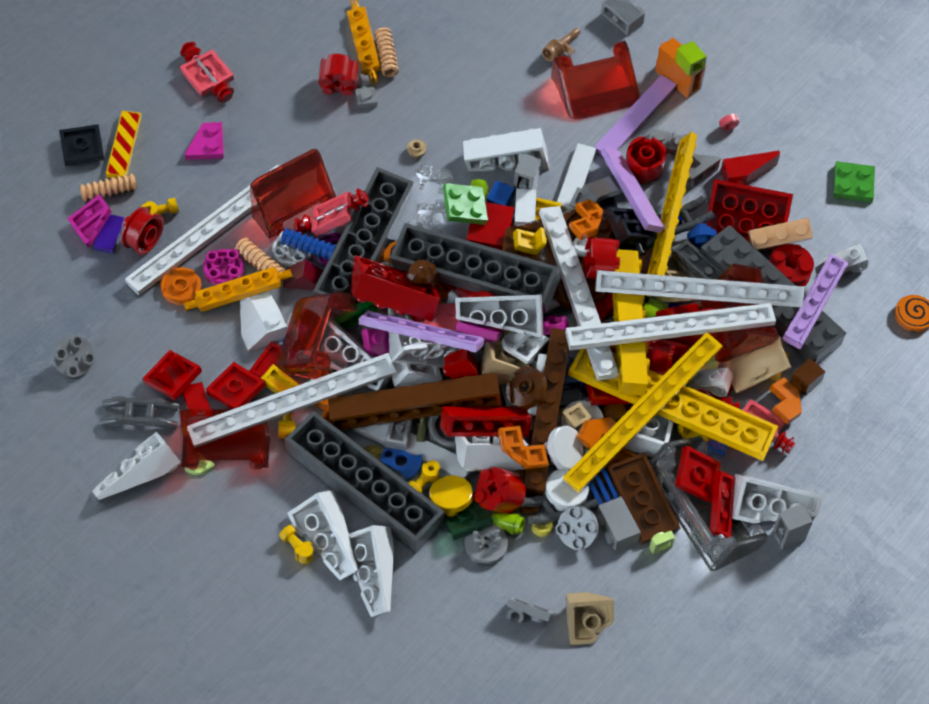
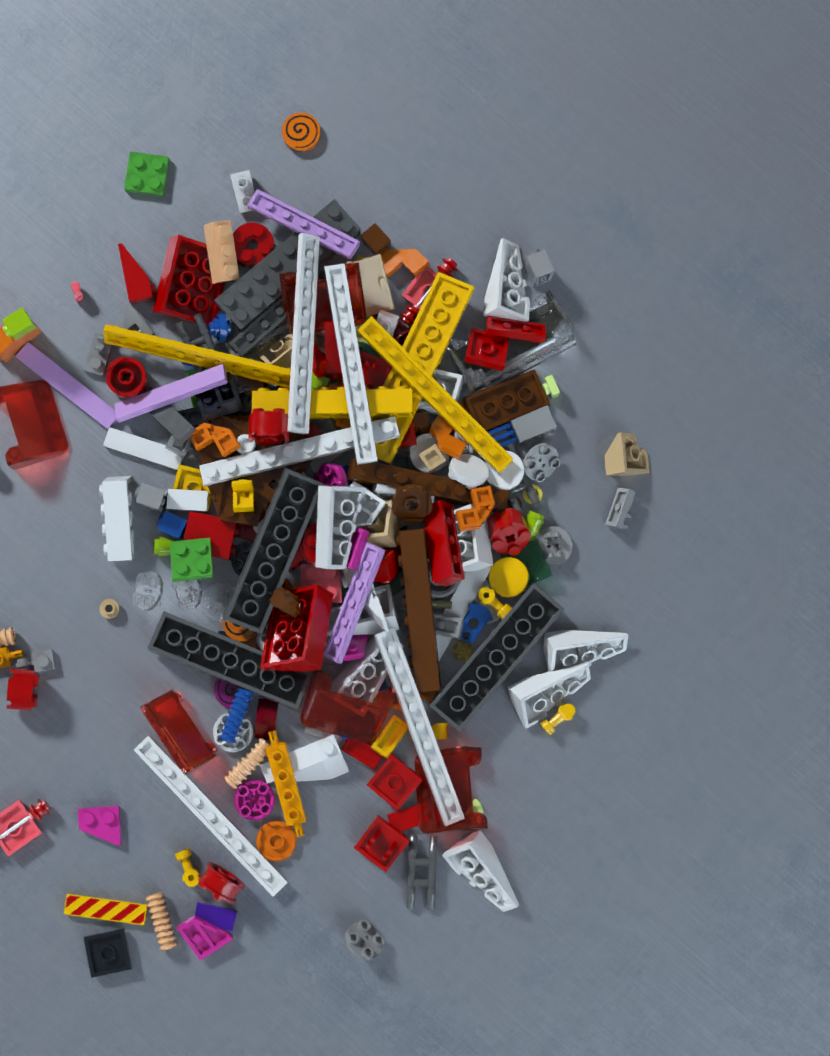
camera: 90 degrees left, 25 degrees up
coral plate [293,188,369,237] -> none

